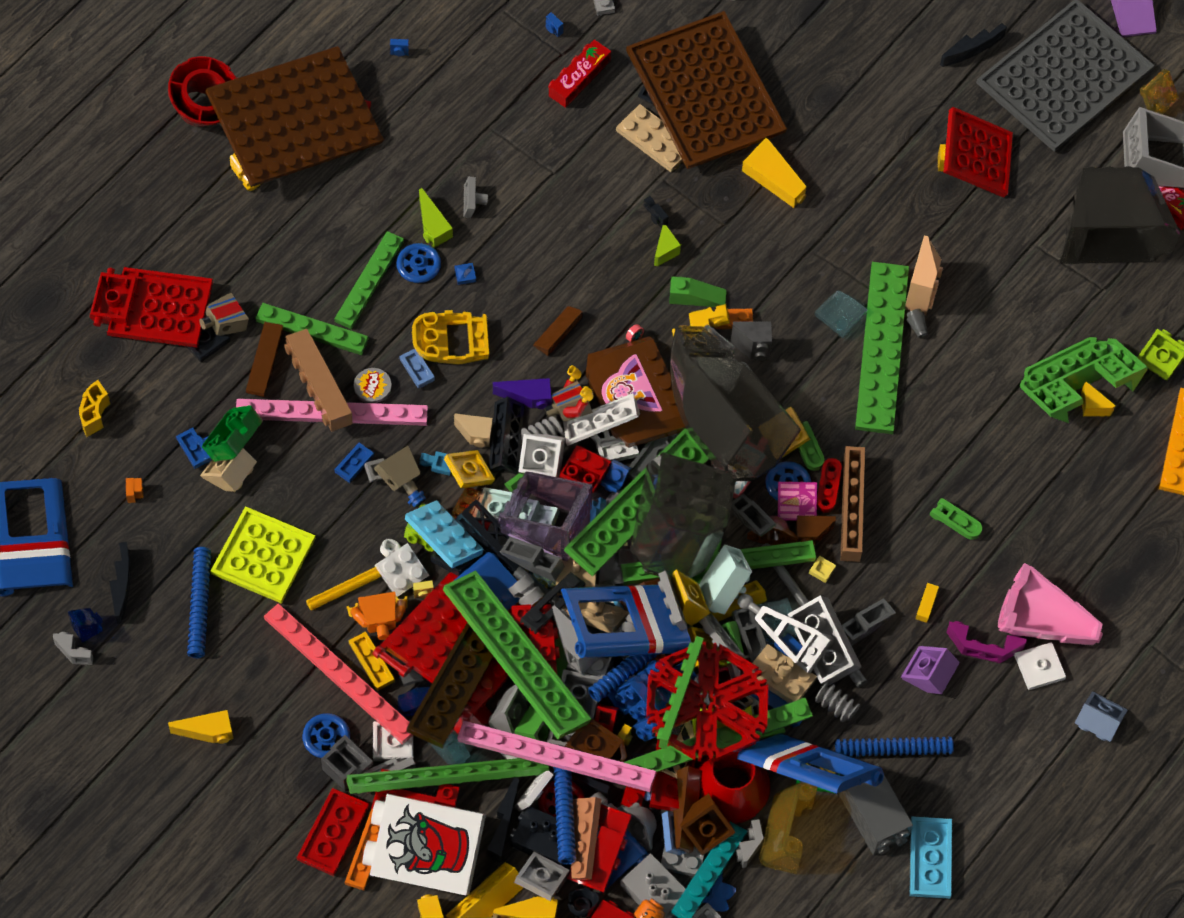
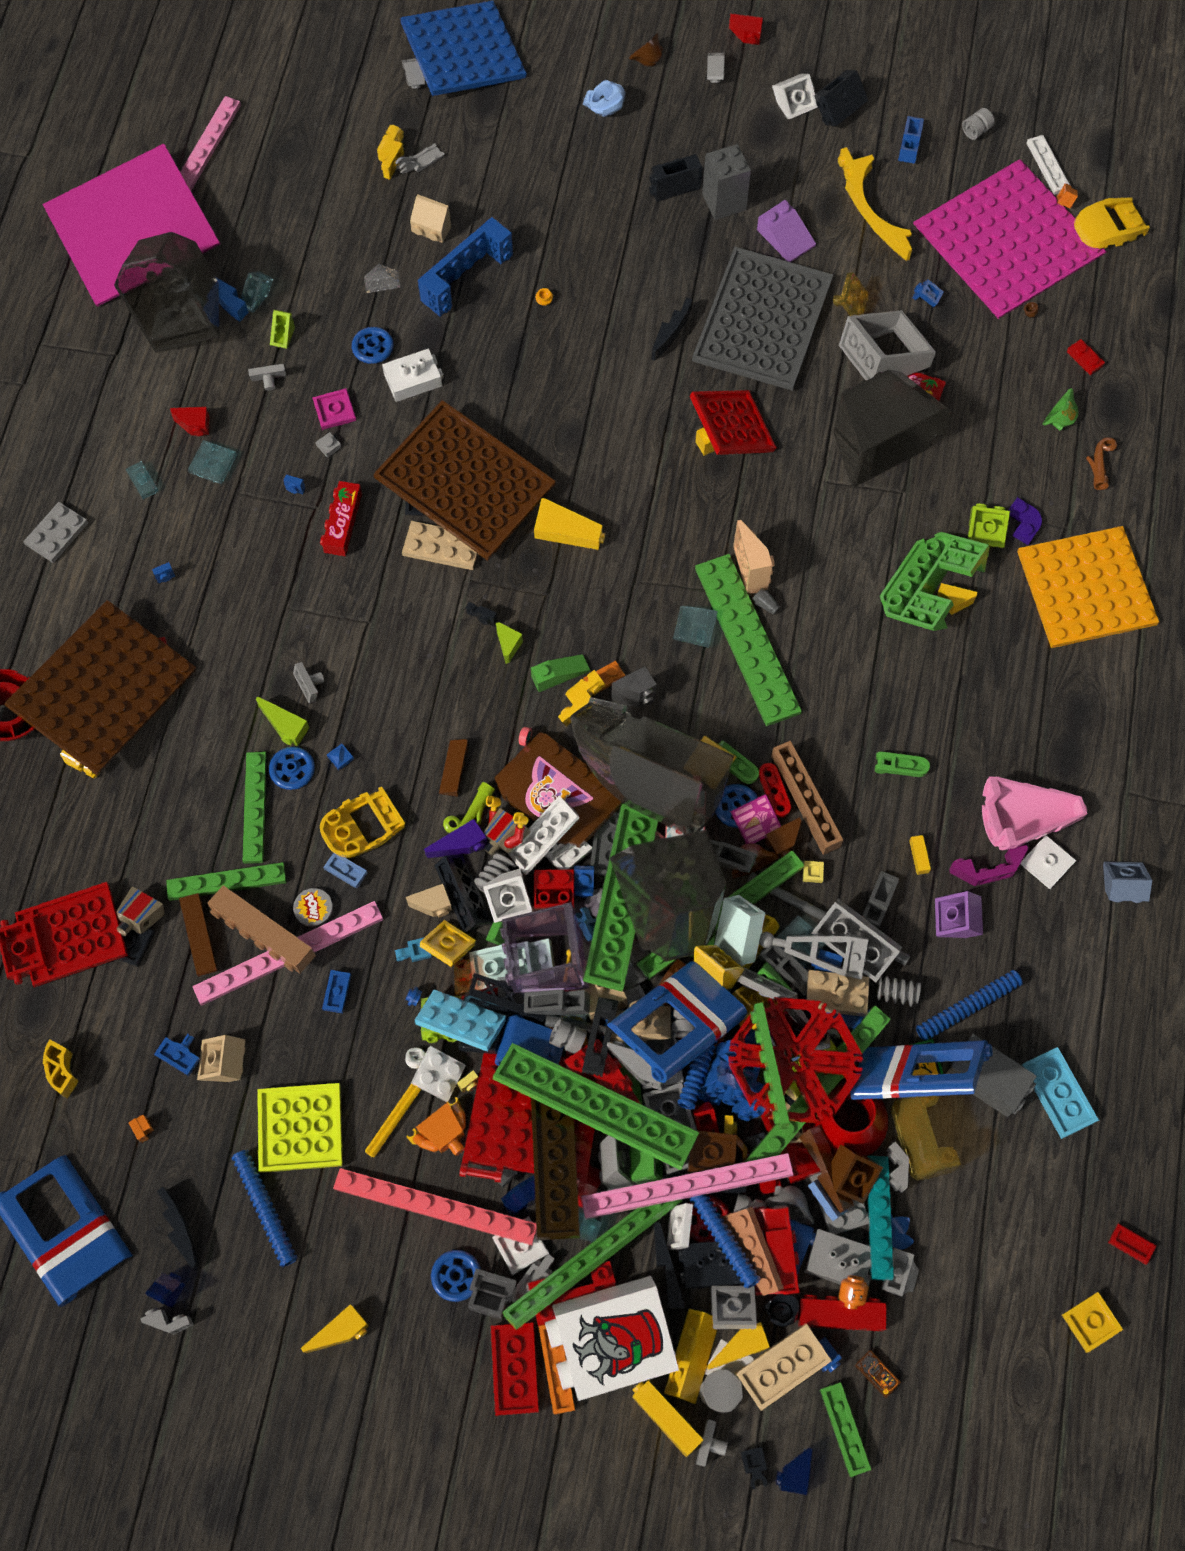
camera: 25 degrees left, 5 degrees up
green axle [202,405,263,462] -> none
yellow plate [348,632,395,691] -> none
light grey plate [364,458,384,482] -> none
dark tan torso [374,446,420,495] -> none
light grey plate [658,571,688,631] -> none
none -> lime plant [443,782,495,833]

